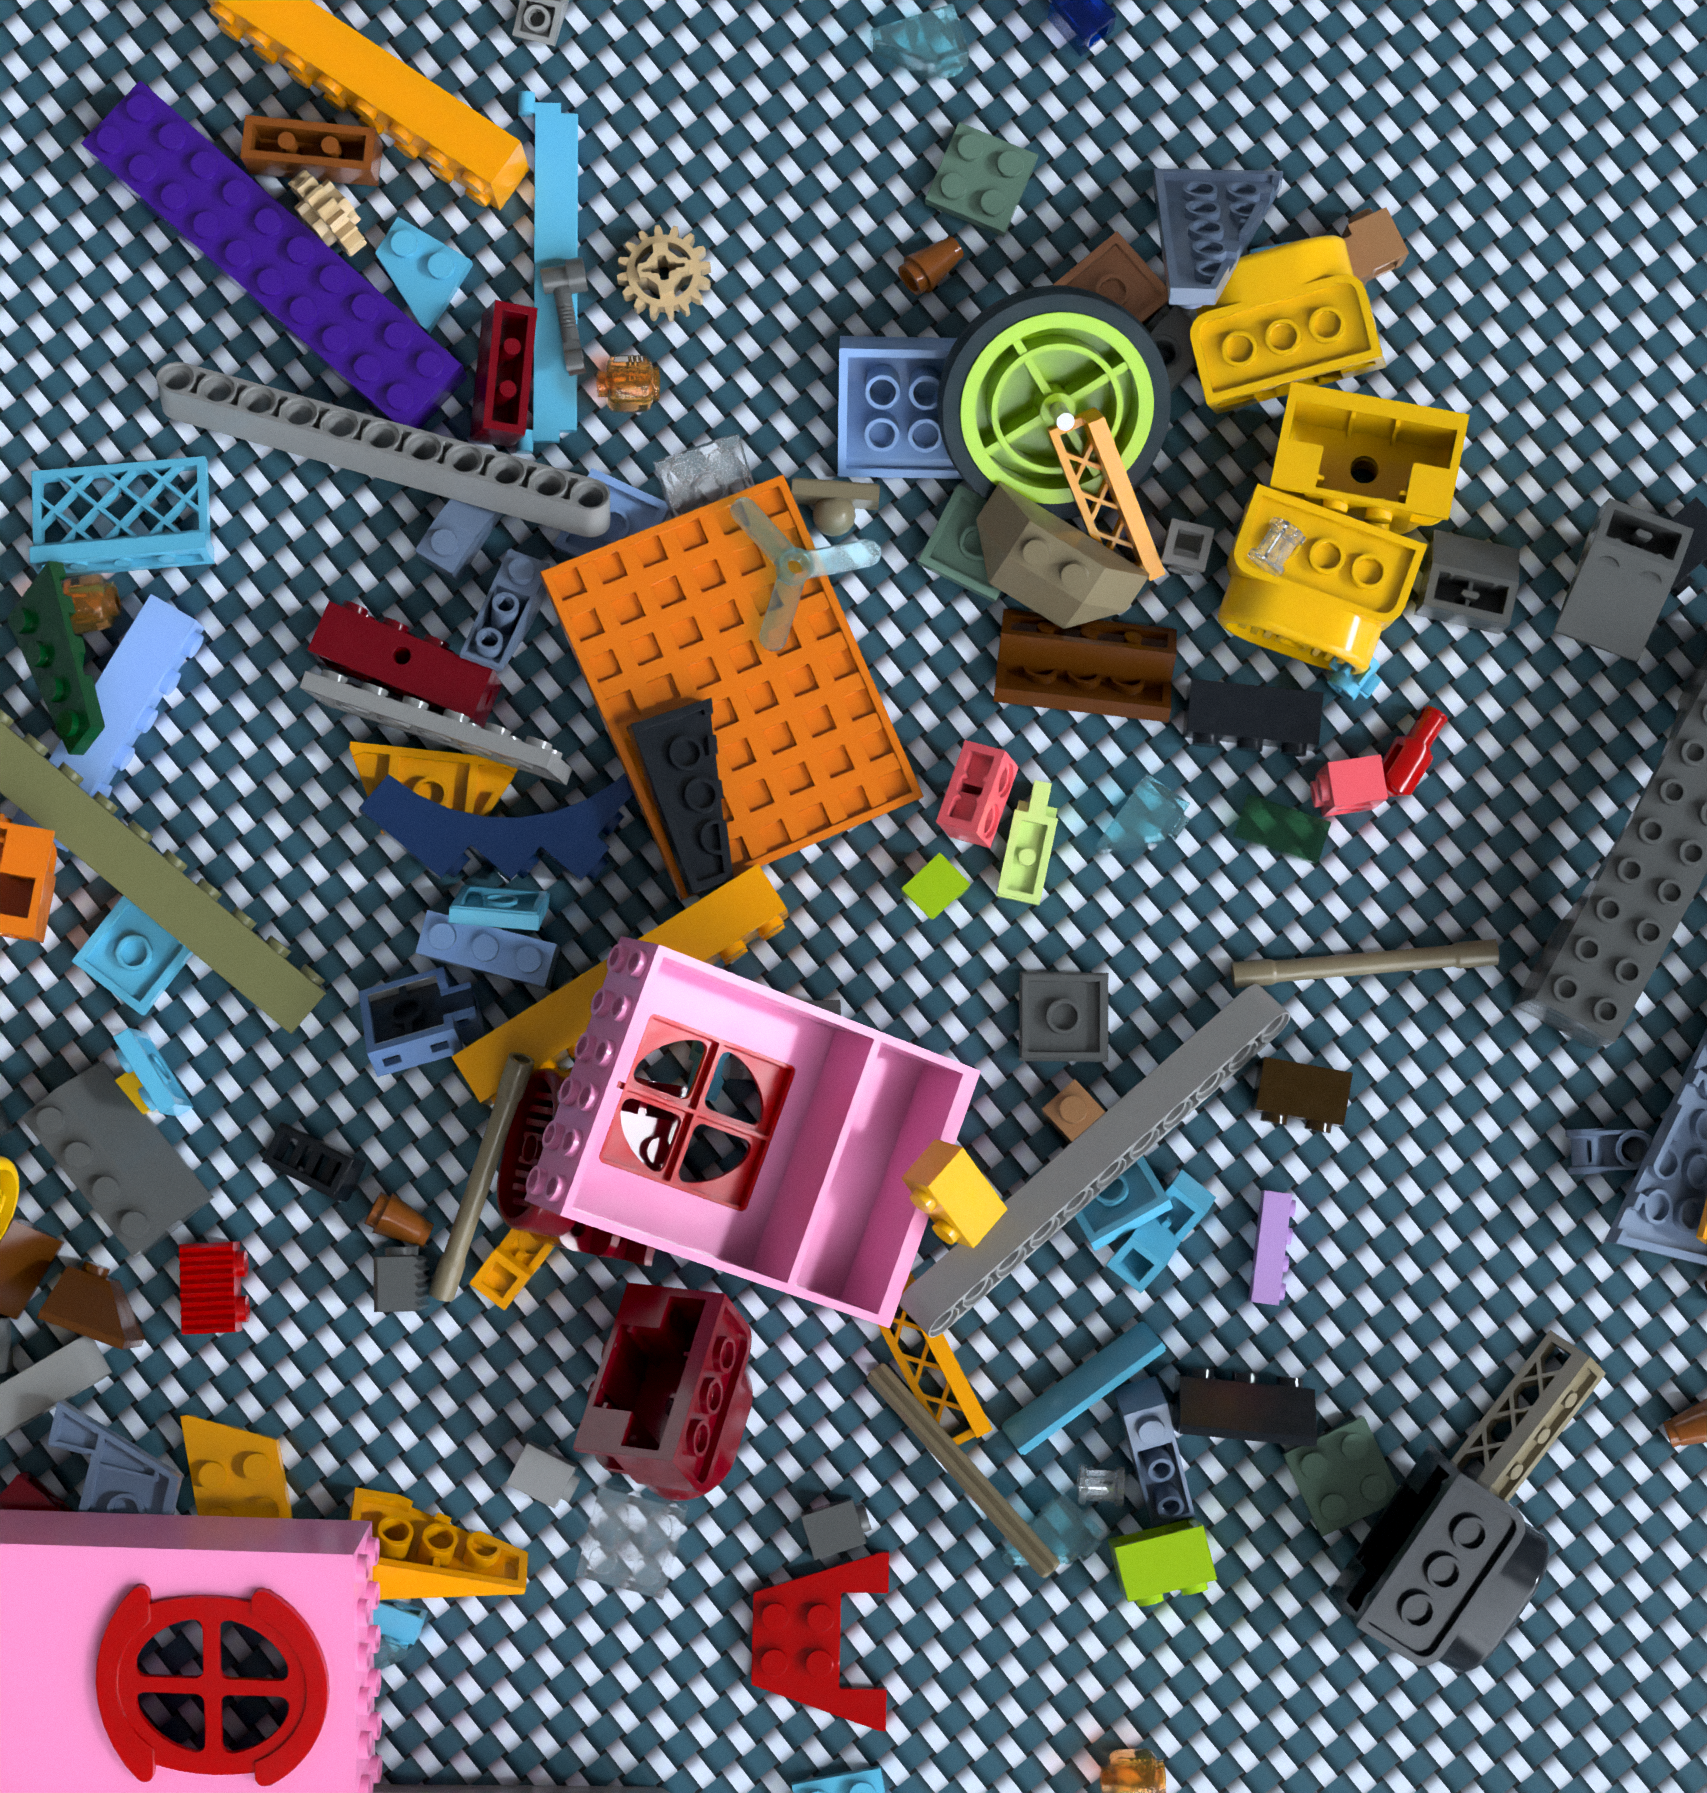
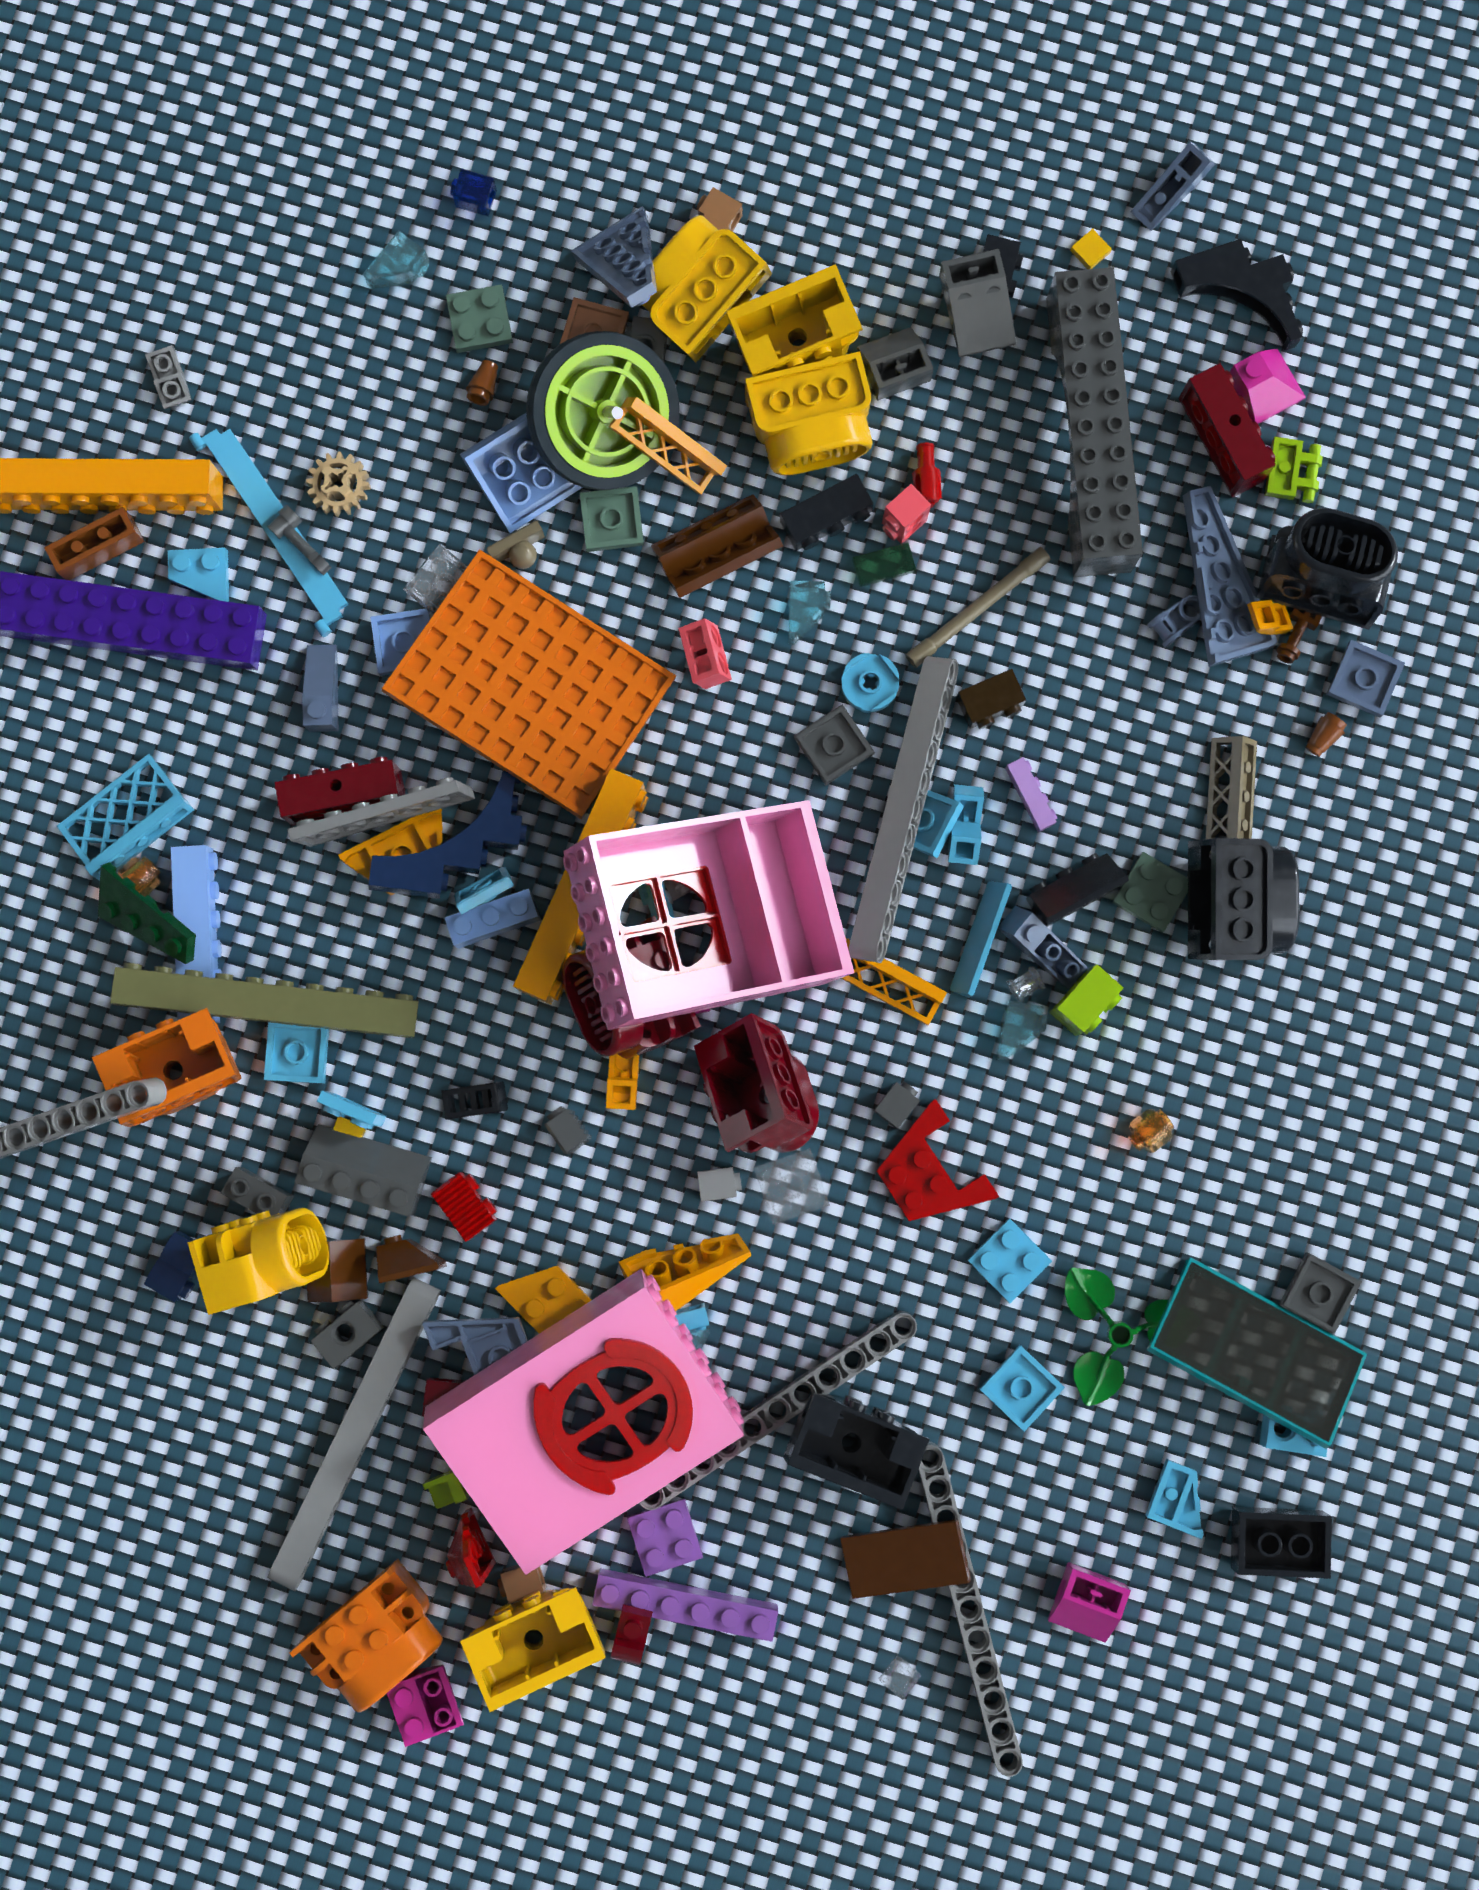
camera: 30 degrees left, 0 degrees up
light grey beam [156,362,611,538] -> none
tan gear [288,170,367,257] -> none
piece [358,967,485,1077] -> none
dark orange cone [364,1192,434,1247] -> none
dark tan piece [428,1052,535,1302] -> none
sand blue slope [459,549,550,672] -> none
dark red brick [469,300,538,447] -> none
clear orange head [596,355,660,413] -> none
black wing [626,698,734,896] -> none
clear light blue piece [730,497,881,652] -> none
dark tan axle [867,1363,1060,1578] -> none
lime panel [901,852,970,920] -> none
yellow brick [901,1139,1007,1248] -> none
dark tan wedge [976,481,1150,629] -> none
yellowish green hinge [996,780,1058,906] -> none
medium nougat brick [1042,1079,1105,1144] -> none
light grey brick [1160,518,1215,576] -> none
clear bush [1247,516,1306,577] -> none
medium azure gear [1327,656,1382,702] -> none
none -> medium azure plate [841,653,899,713]

